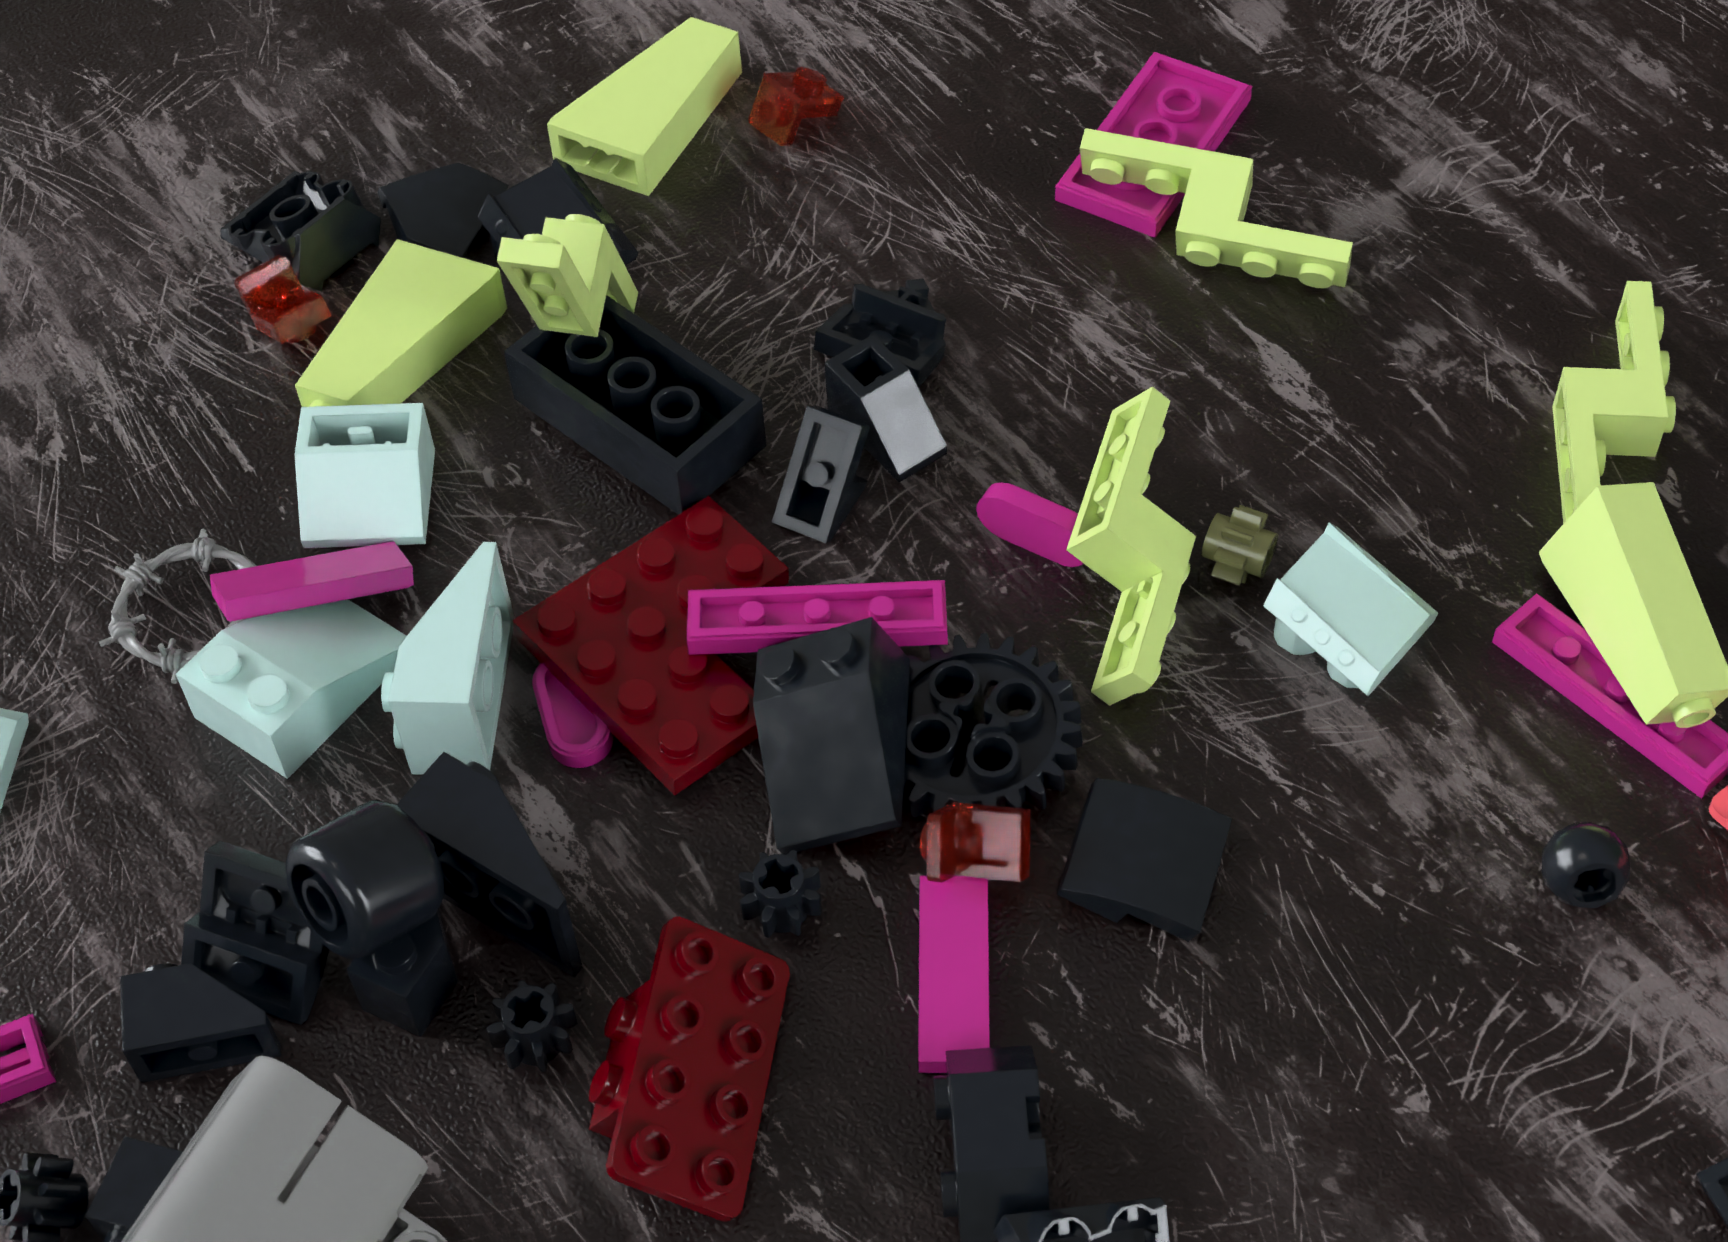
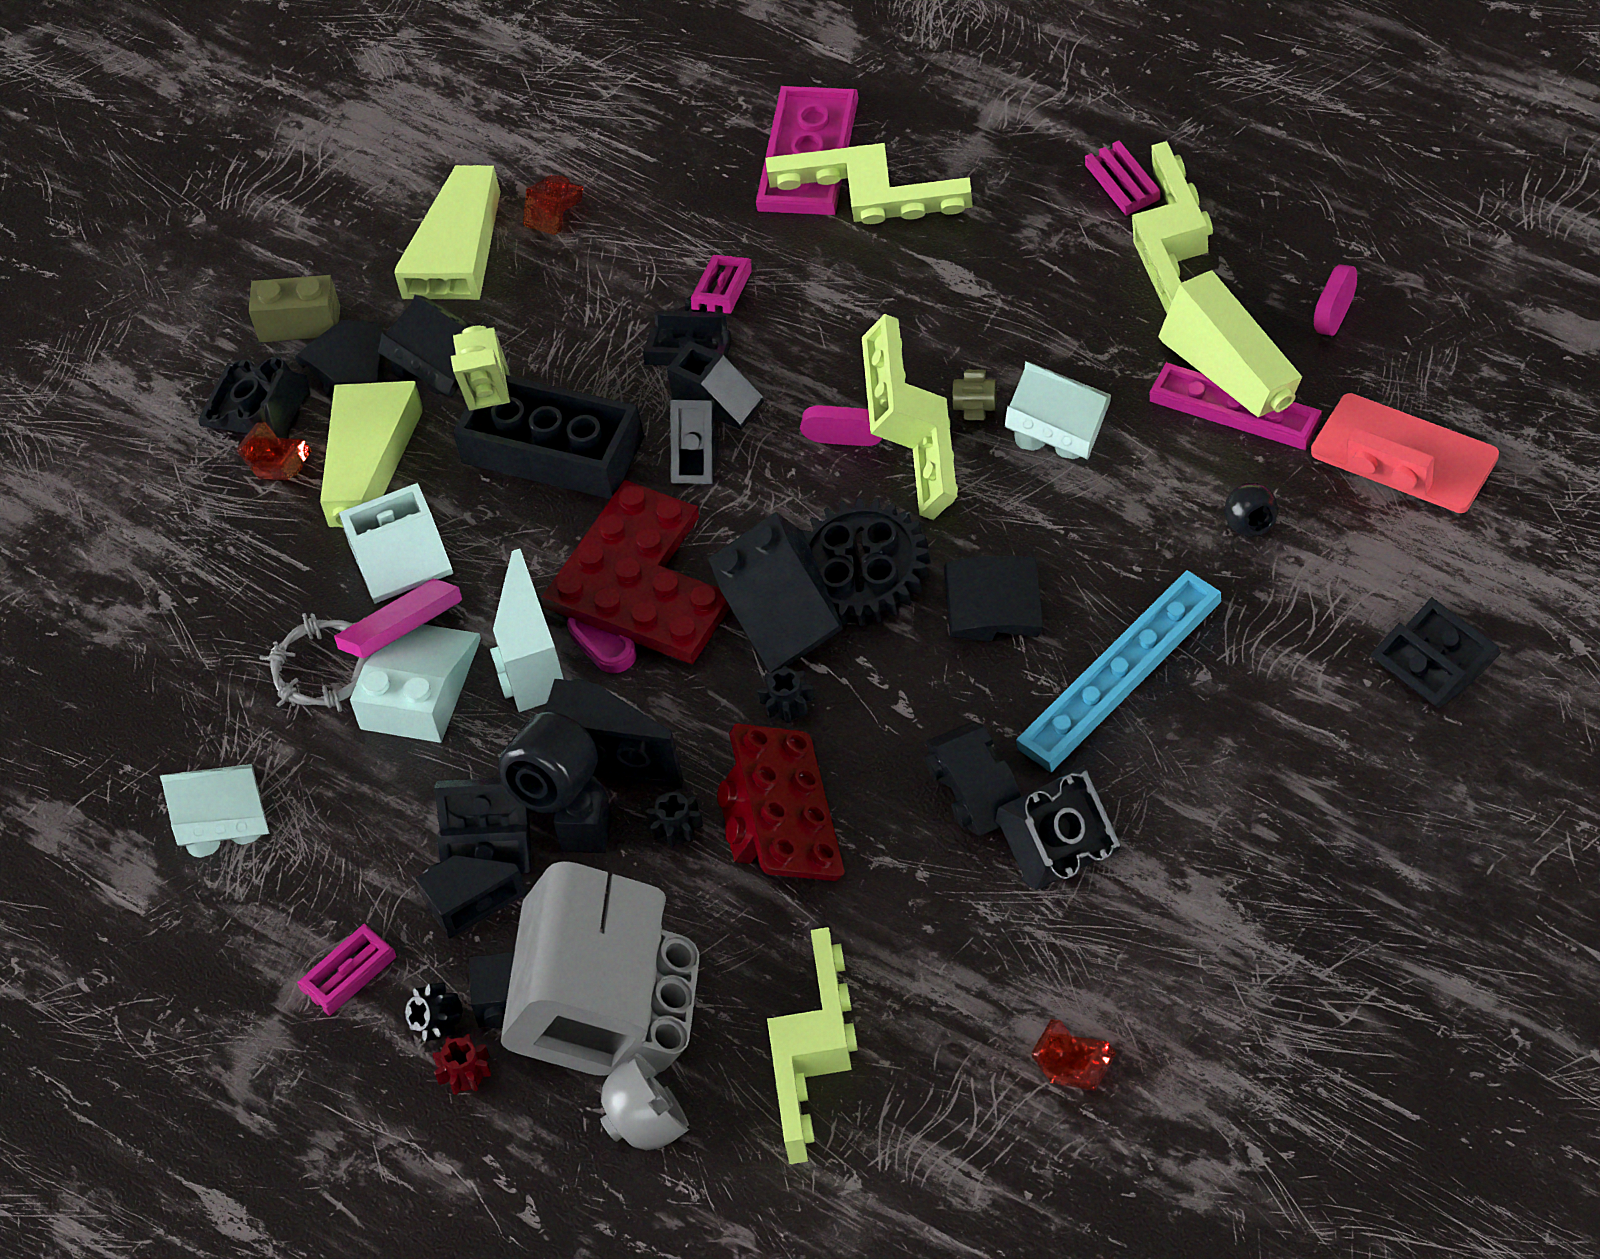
camera: 15 degrees left, 0 degrees up
dark pink tile [687,580,948,655] -> none
dark pink tile [918,876,990,1073] -> none
clear red bracket [920,802,1030,883] -> none
none -> olive brick [249,275,340,342]
none -> dark pink tile [691,255,752,314]
none -> medium azure plate [1016,570,1221,772]
none -> dark pink tile [1085,140,1160,216]

